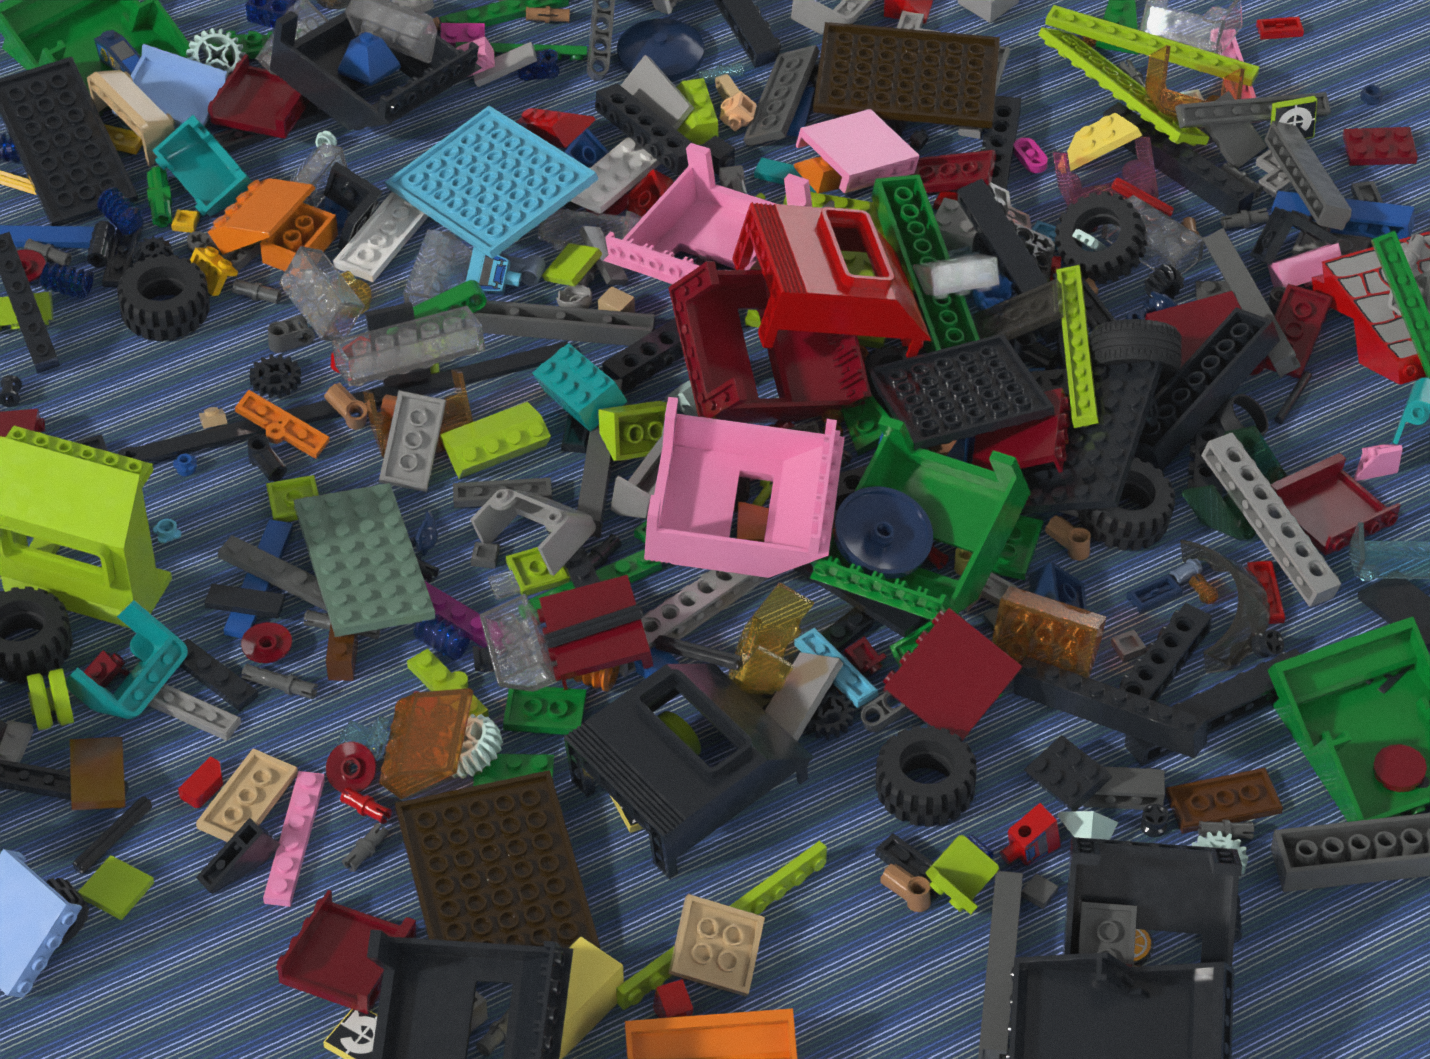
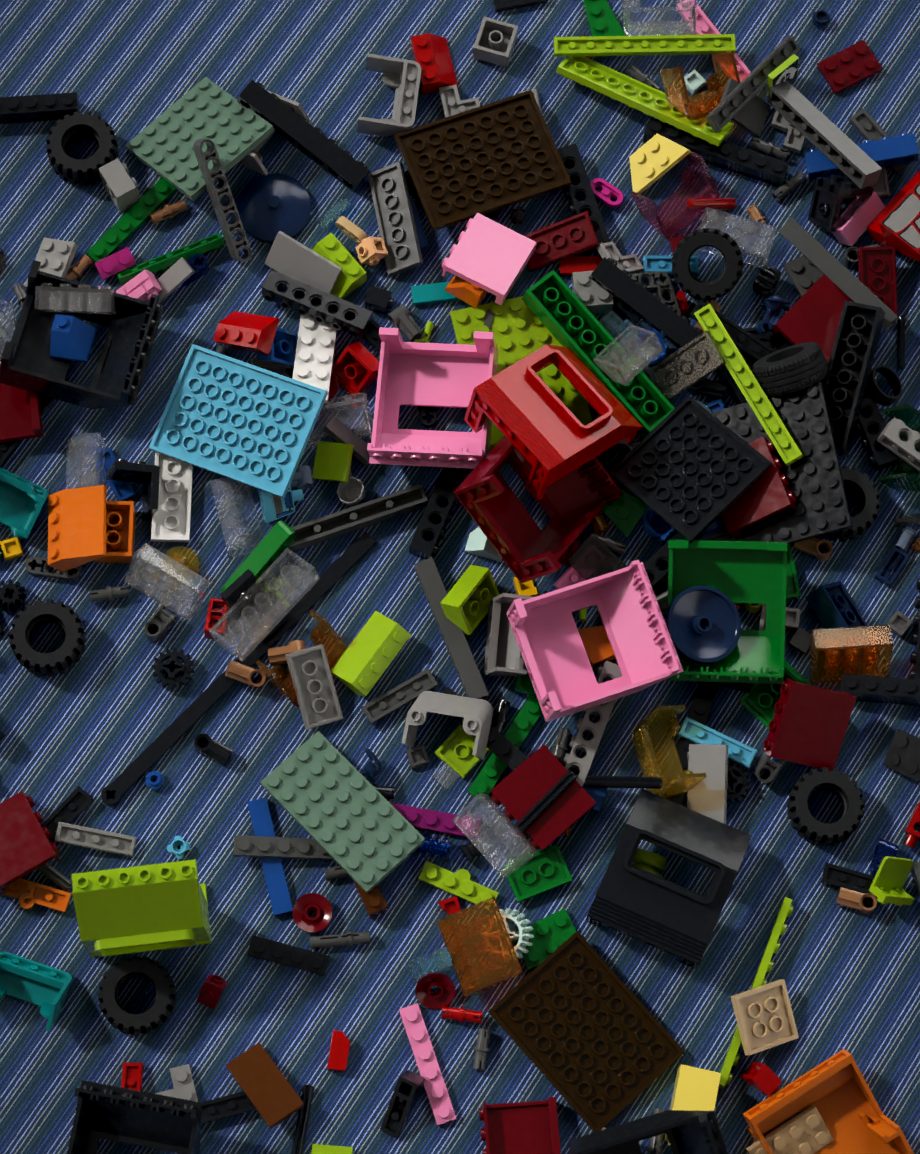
camera: 30 degrees left, 25 degrees up
lime wheel [27,668,74,731] -> none
teal windscreen [65,600,188,719] -> none
light grey tile [148,684,241,741] -> none
yellow bracket [190,246,238,296] -> none
tan plate [196,749,298,842] -> none
tan plate [199,407,227,429] -> none
black tile [205,584,285,619] -> none
orange hinge [235,390,330,459] -> none
lime tile [266,475,319,522] -> none
light aqua plate [315,130,337,152] -> none
teal brick [532,343,628,432] -> none
black tile [561,414,590,453] -> none
tan panel [598,287,635,313] -> none
dark red bracket [843,636,887,675] -> none
light aqua tile [1072,229,1108,252] -> none
none -> dark grey axle [552,728,570,764]

